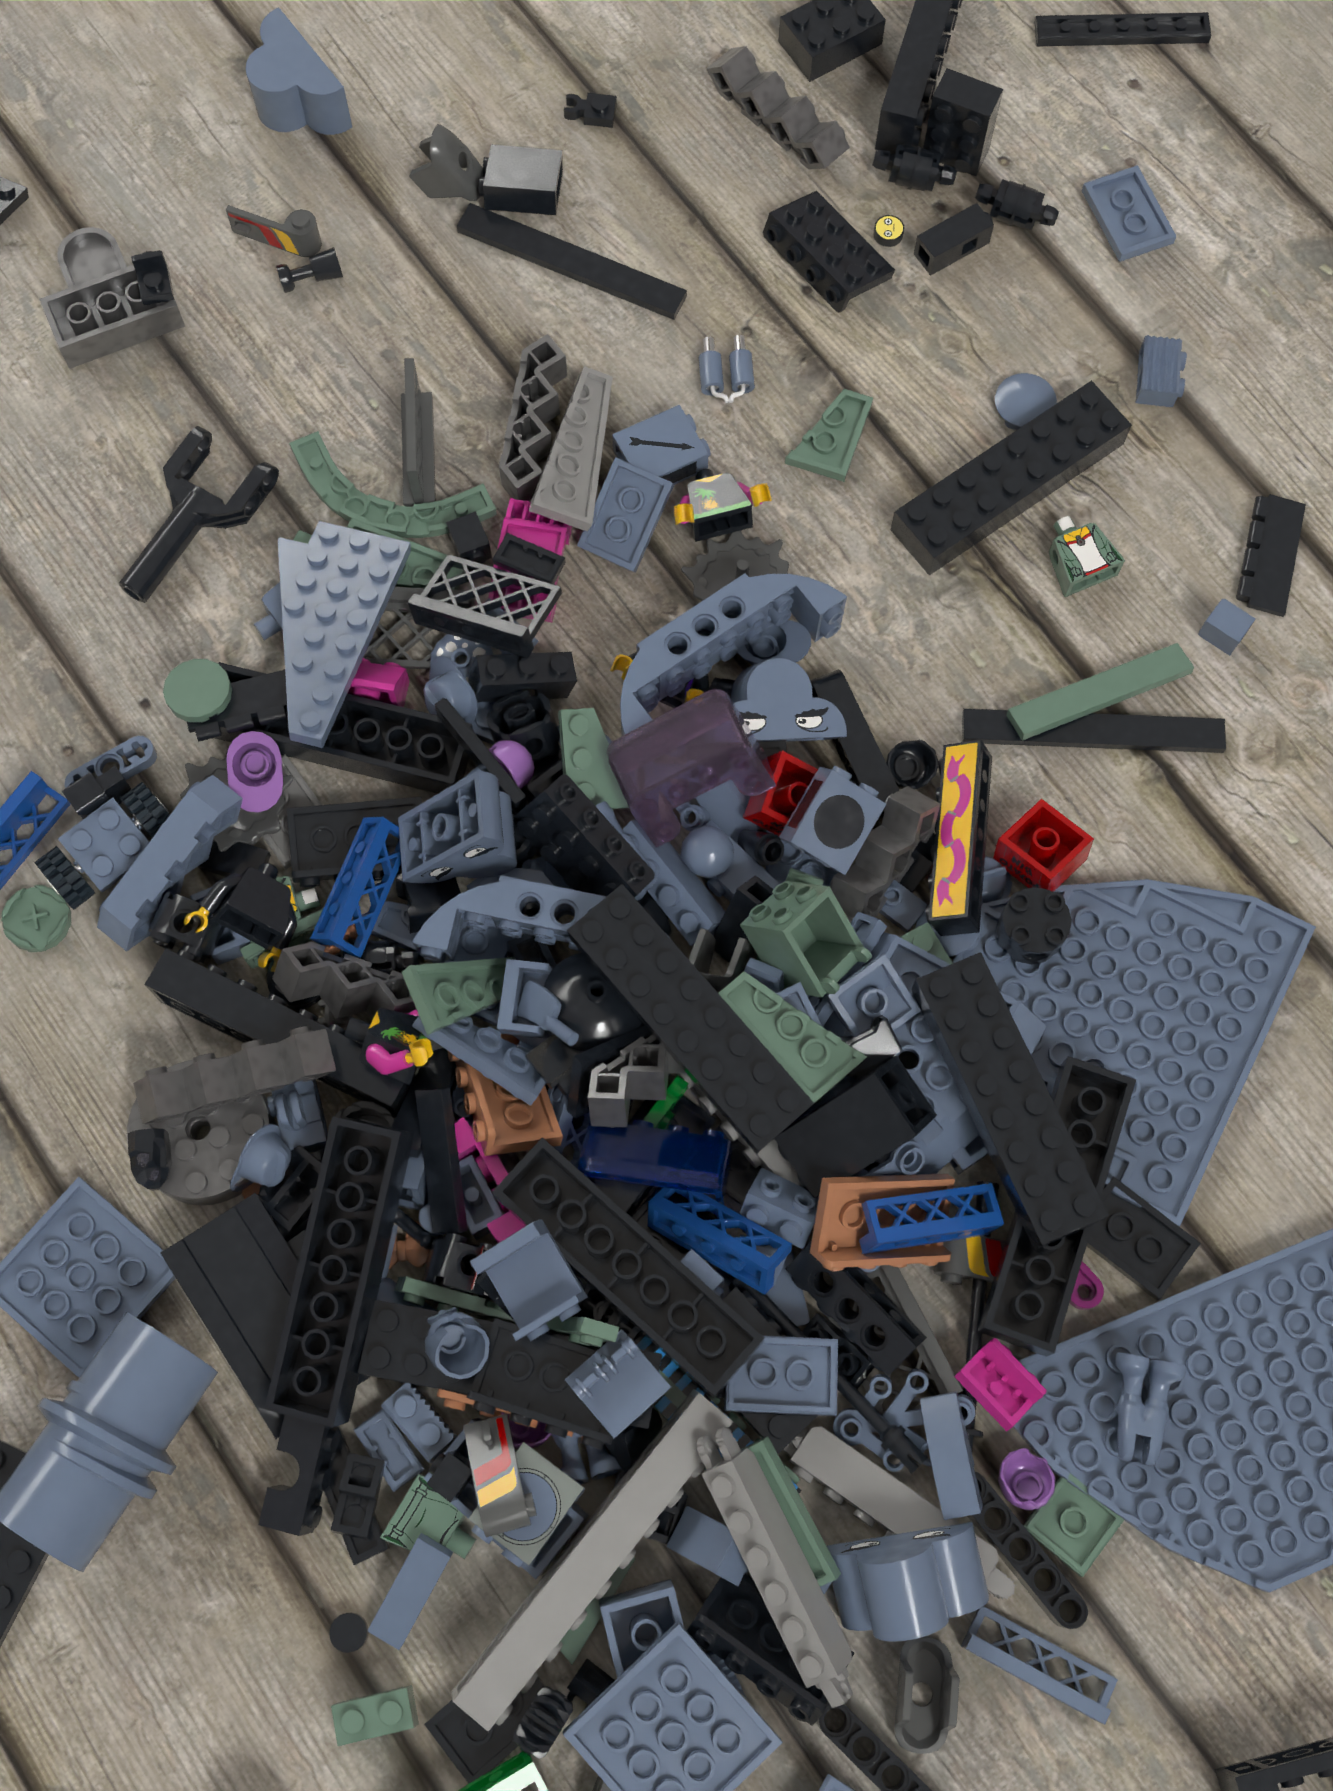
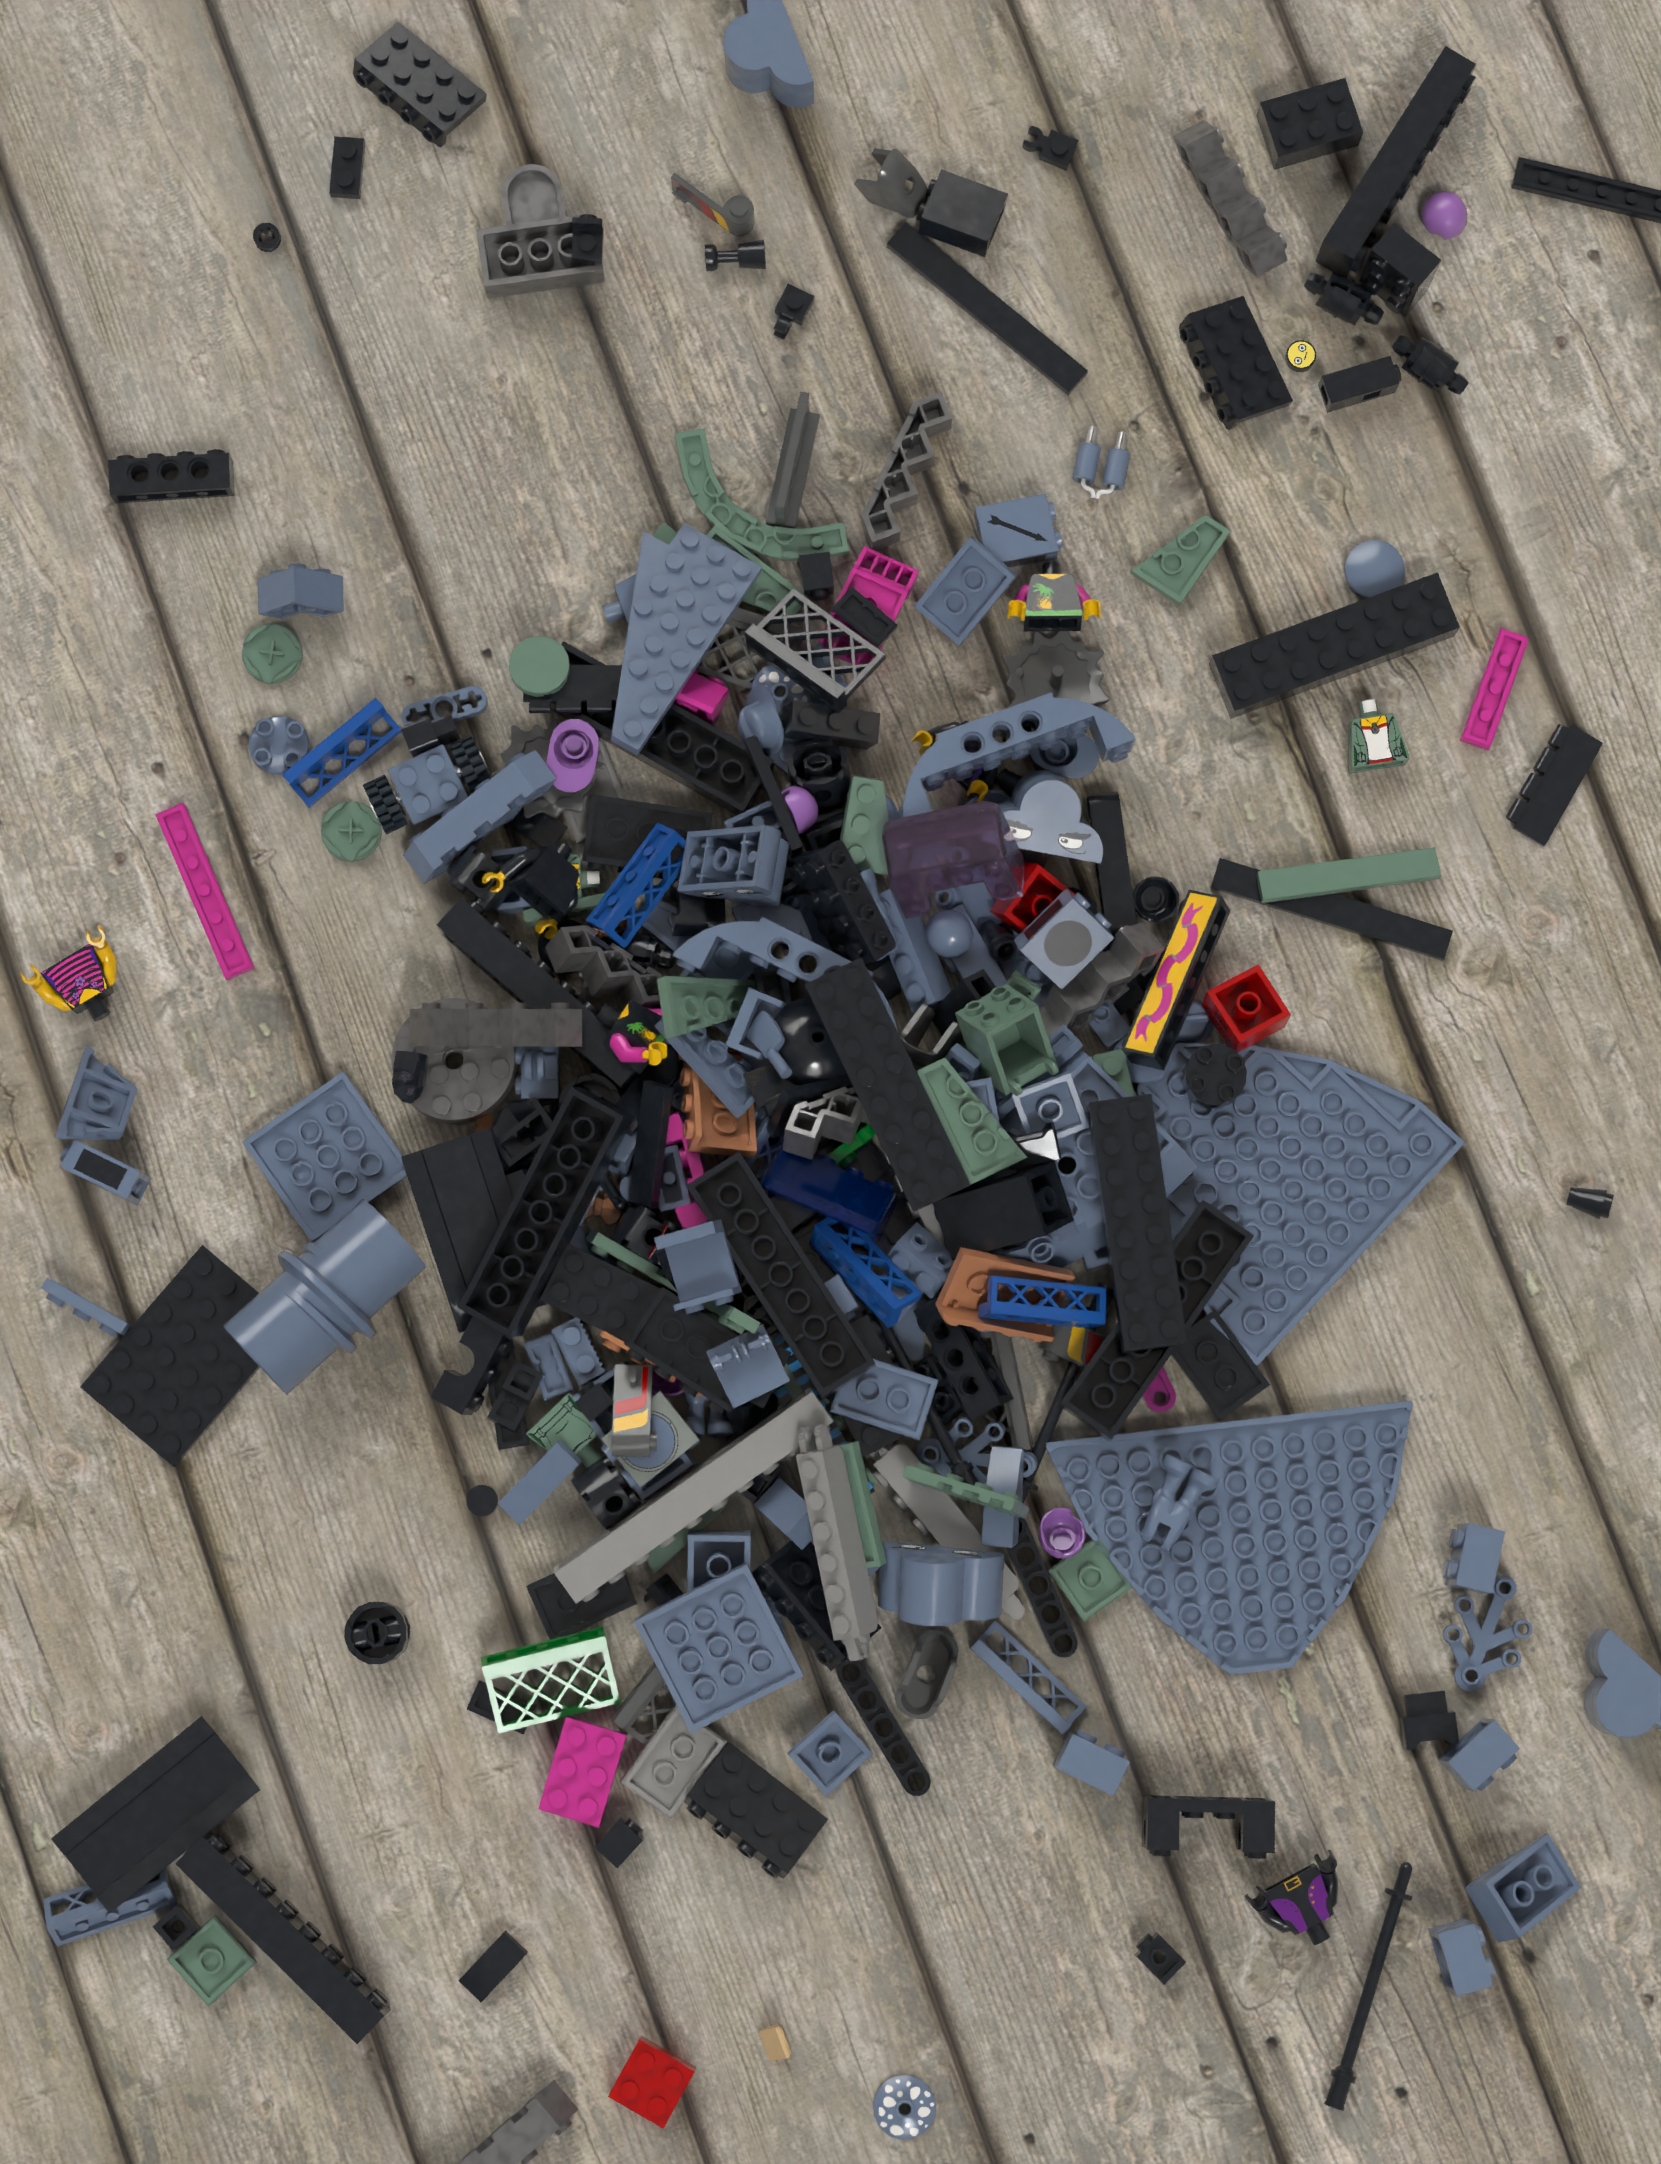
camera: 15 degrees right, 10 degrees up
black piece [119,426,279,603] -> none
sand blue piece [230,1123,291,1192] -> none
sand green brick [331,1685,419,1746] -> none
sand blue helmet [425,1307,490,1379] -> none
black gear [513,1686,573,1759] -> none
light grey wing [529,366,613,531] -> none
dark pink bracket [954,1338,1047,1432] -> none
sand blue plate [1081,165,1176,262] -> none
sand blue brick [1135,335,1187,407] -> none
sand blue panel [1198,599,1256,656] -> none
none -> black brick [570,1455,642,1530]
none -> black plate [774,284,815,340]
none -> sand green wing [902,1463,1029,1519]
none -> sand blue brick [1053,1729,1130,1796]
none -> medium lavender hair [1421,191,1468,240]
none -> dark pink tile [1460,628,1529,751]

